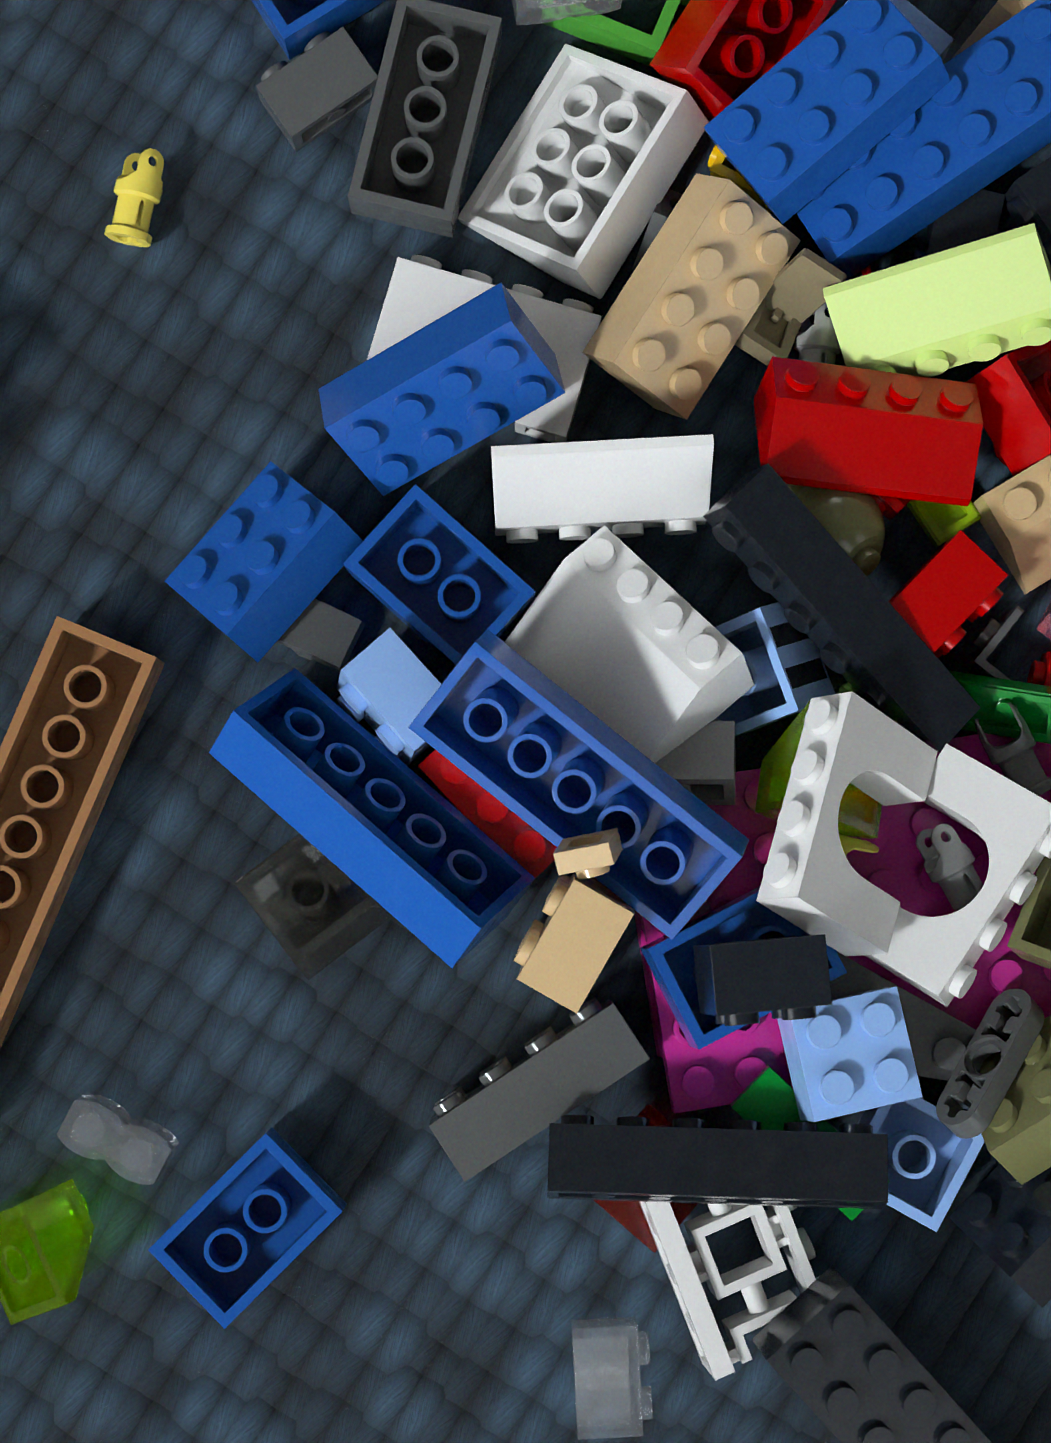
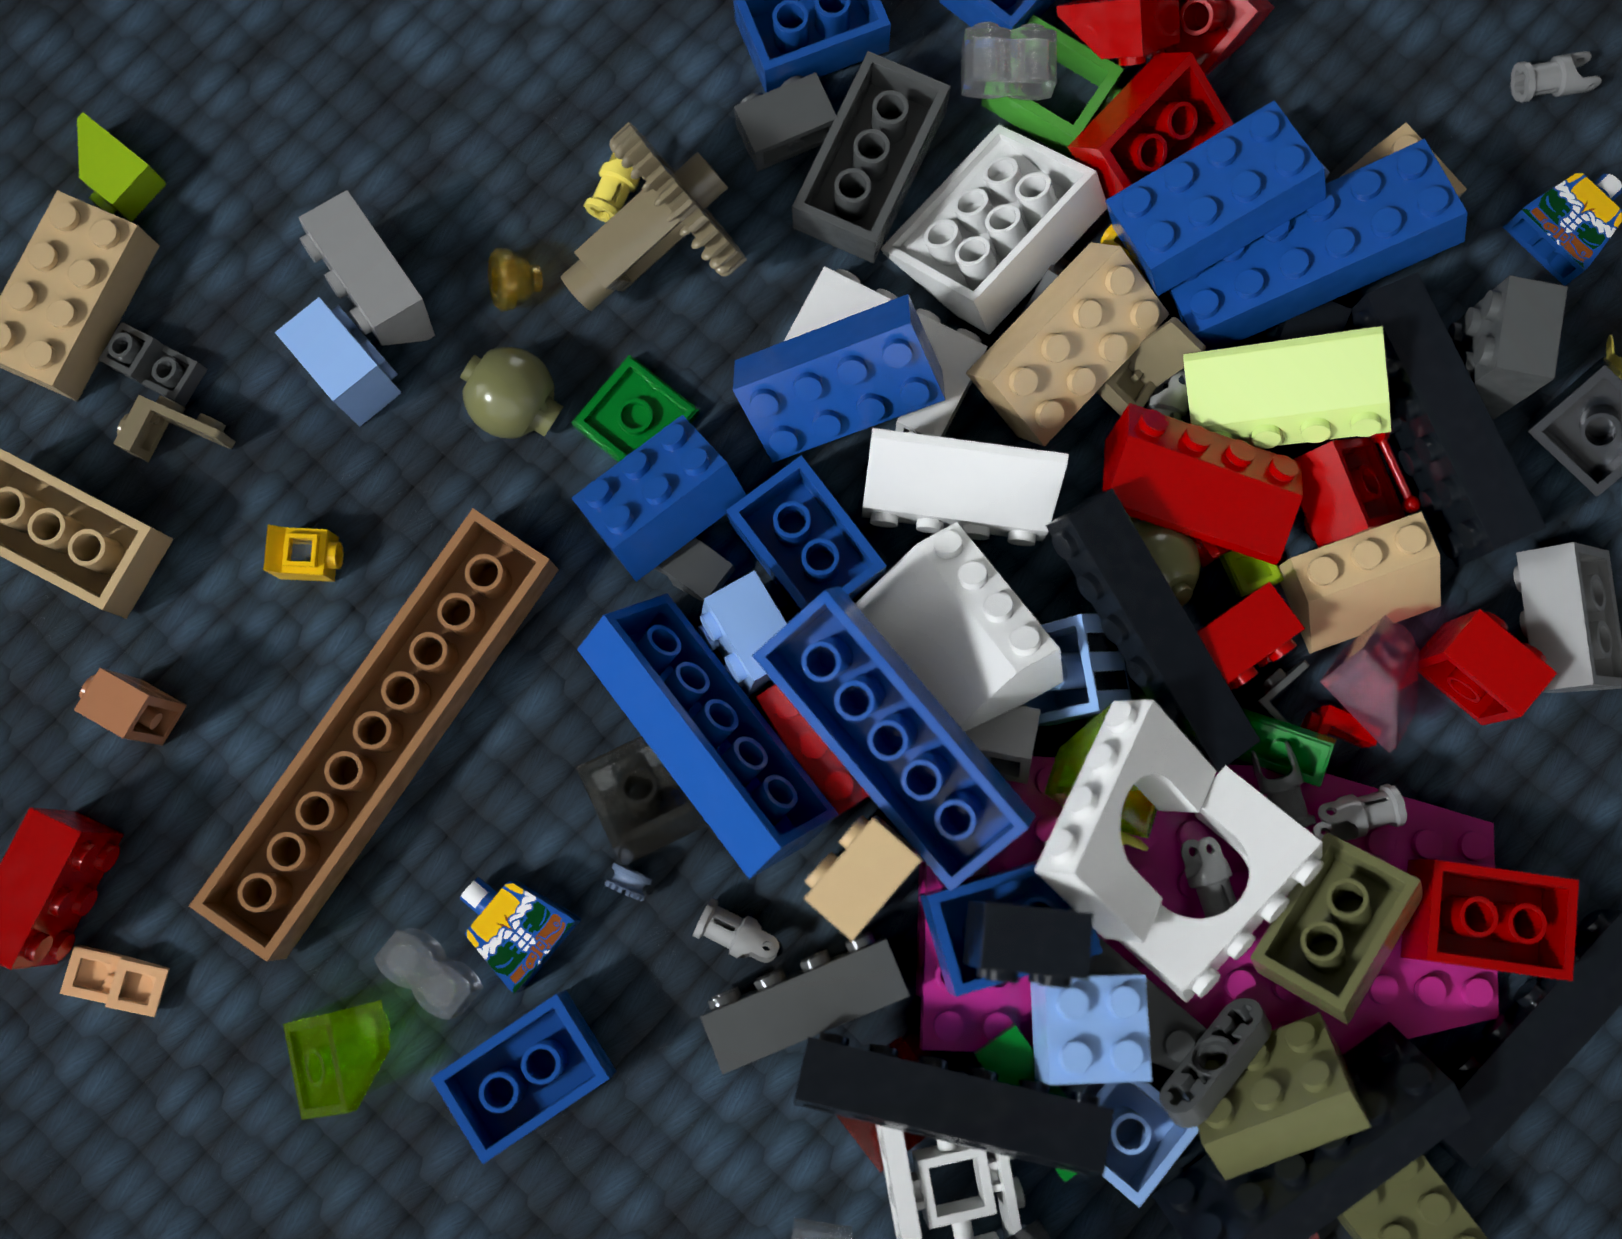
camera: 20 degrees right, 5 degrees down
tan plate [553,828,623,879] -> none
none -> olive brick [460,347,564,439]
none -> torso [460,877,582,994]
none -> clear yellow brick [488,248,543,312]
none -> dark tan piece [560,122,747,312]
none -> green tile [571,355,700,462]
none -> sand blue bush [604,862,653,901]
none -> light grey piece [693,897,779,963]

